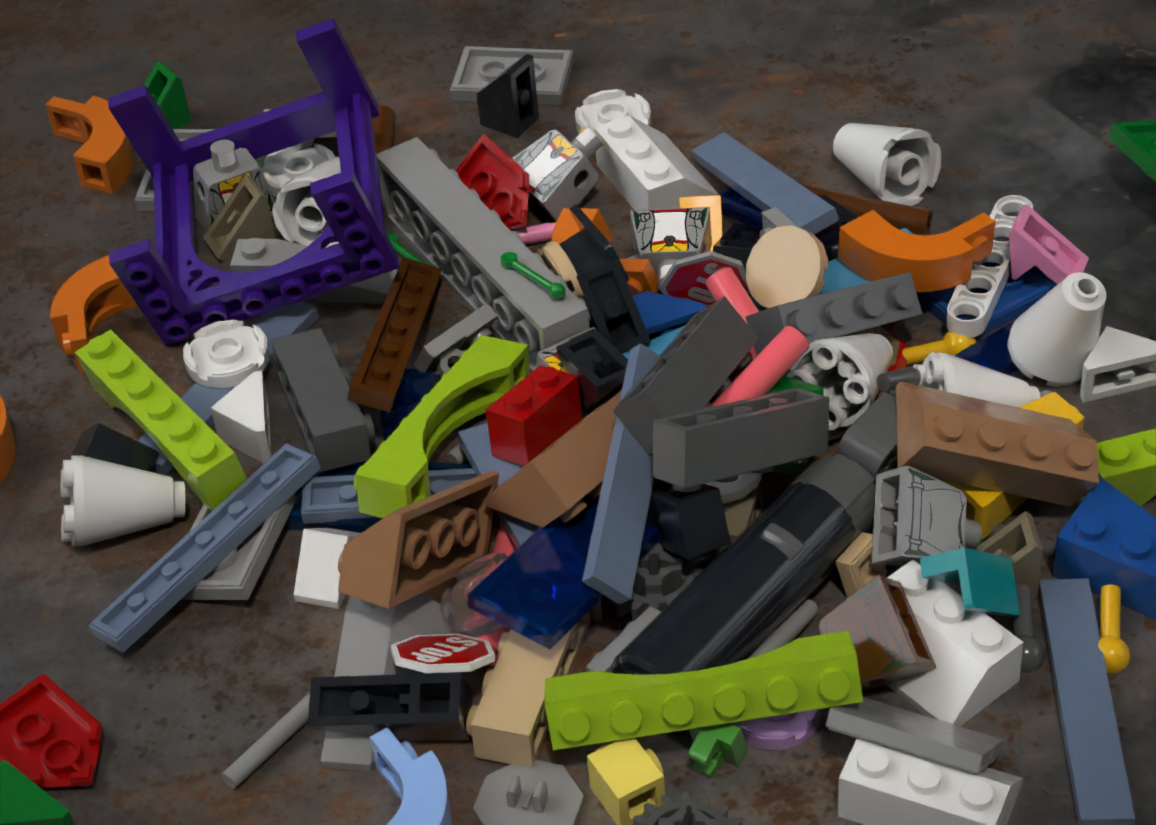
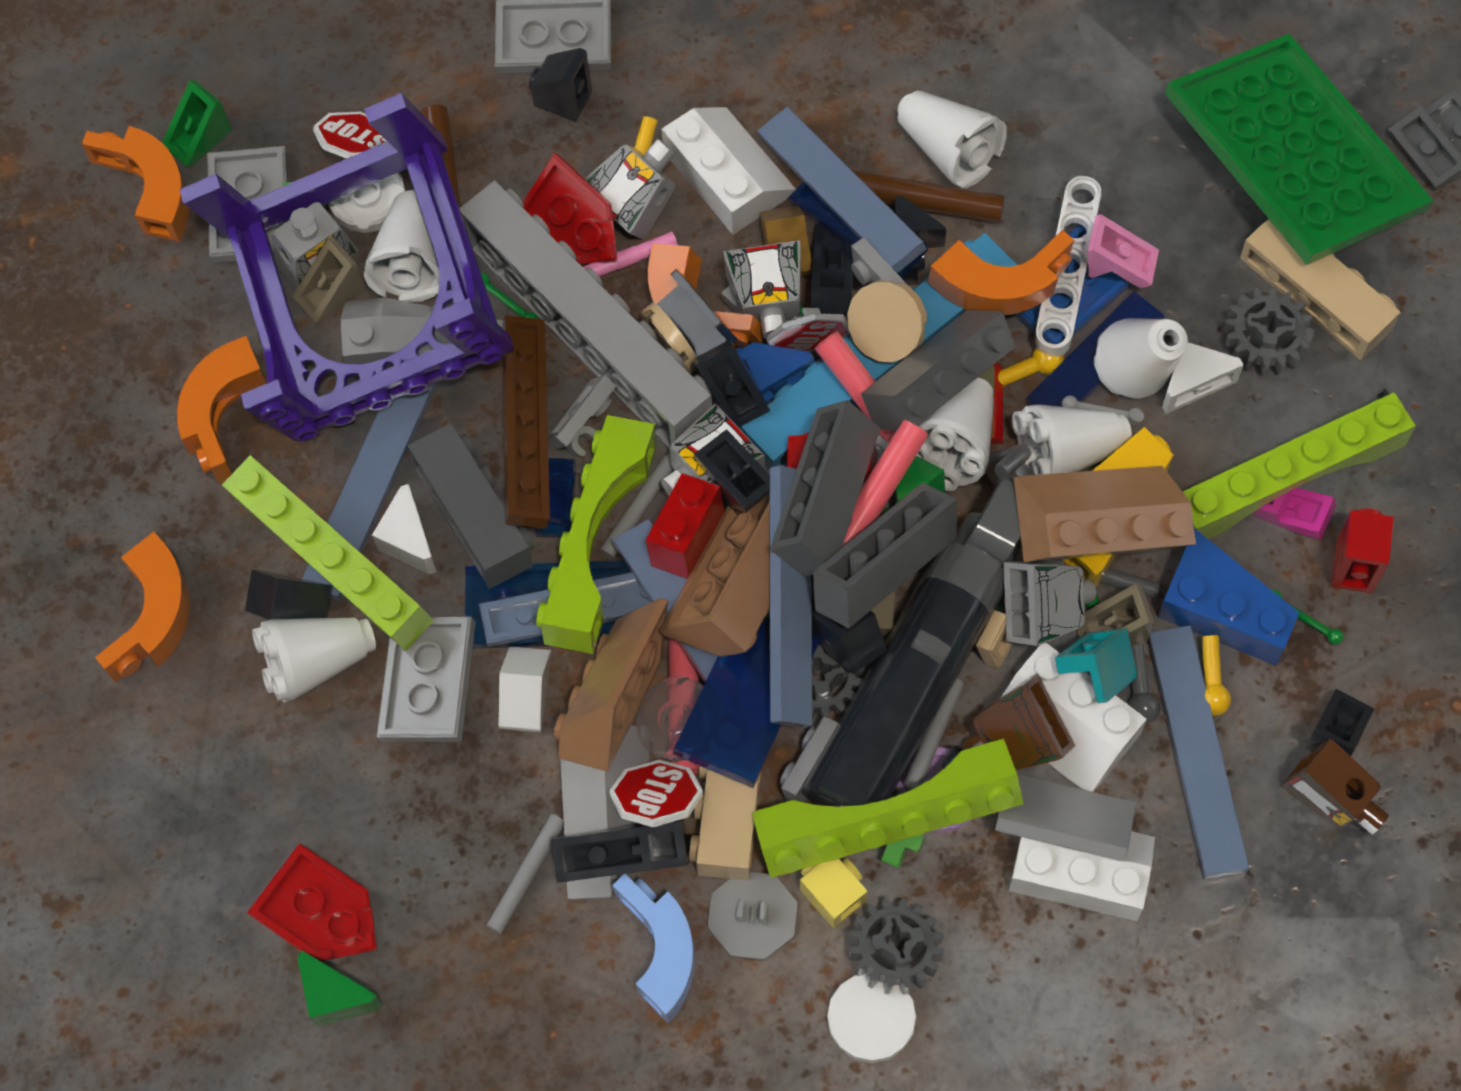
camera: 10 degrees left, 25 degrees up
sand blue tile [88,443,322,653] -> none
white tile [183,320,270,388] -> none
green hinge [500,252,566,300] -> none
white tile [575,89,651,133] -> none

